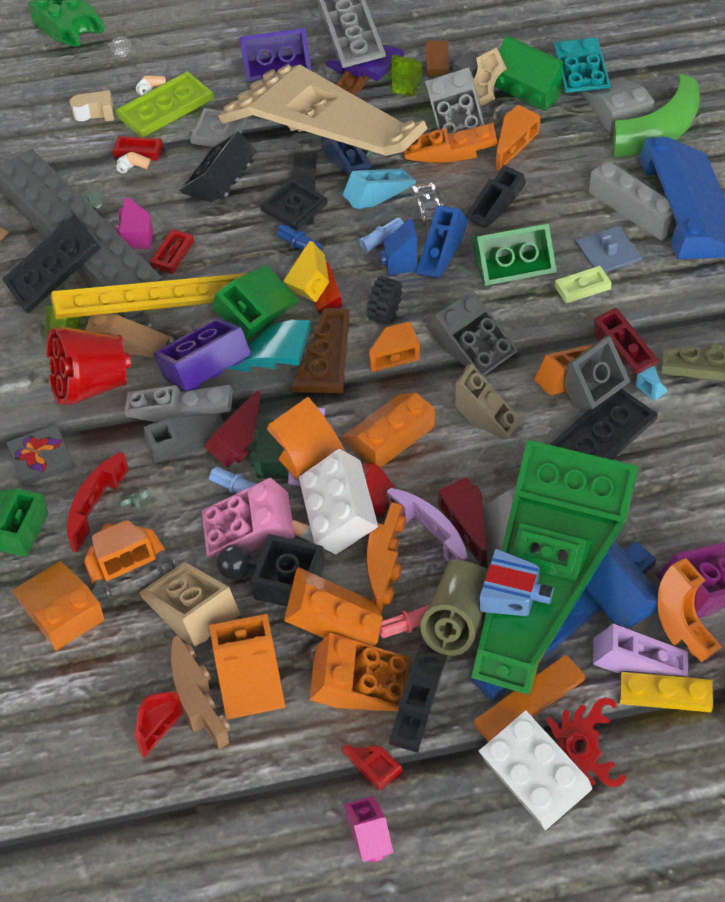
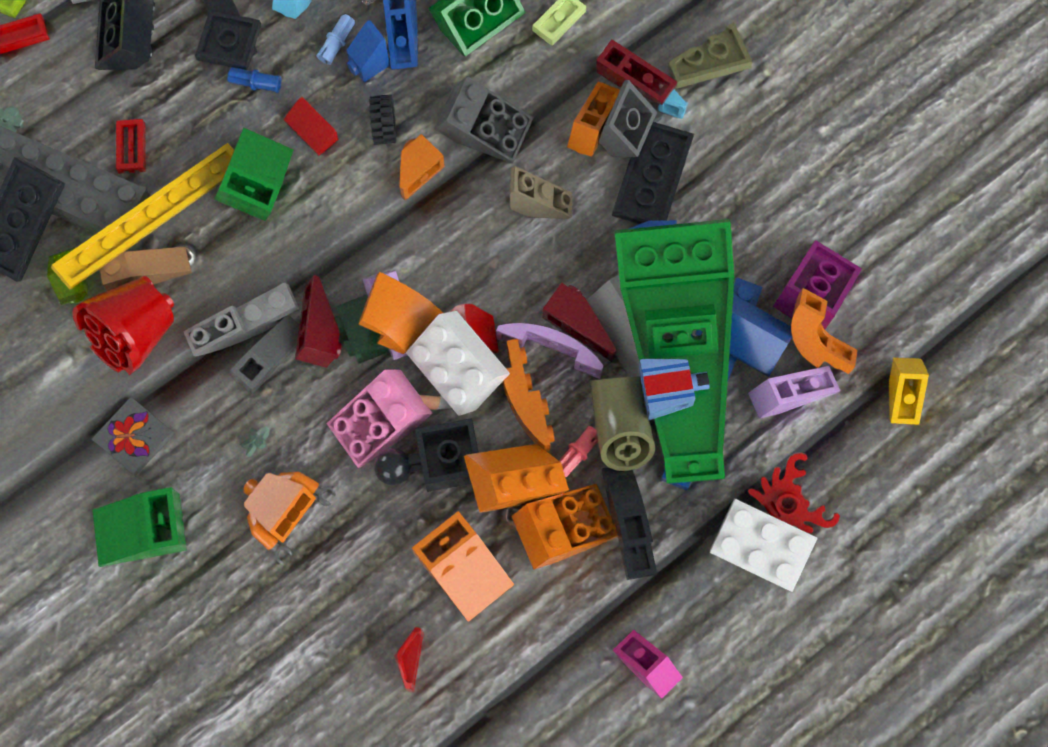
camera: 30 degrees left, 20 degrees up
orange slope [12,561,105,651] -> none
red slope [67,452,129,553] -> none
arm [116,152,151,173] -> none
dark pink slope [116,198,154,249] -> none
tan slope [139,562,240,647] -> none
dark purple brick [153,317,251,391] -> none
medium nougat slope [171,635,230,749] -> none
light blue axle [209,467,256,494] -> none
teal slope [228,320,310,372] -> none
yellow slope [283,241,329,303] -> none
reddish brown wing [291,308,350,393] -> none
orange slope [340,393,435,467] -> none
red tile [341,745,402,791] -> none
orange tile [474,654,585,742] -> none
yellow plate [620,672,713,712] -> none

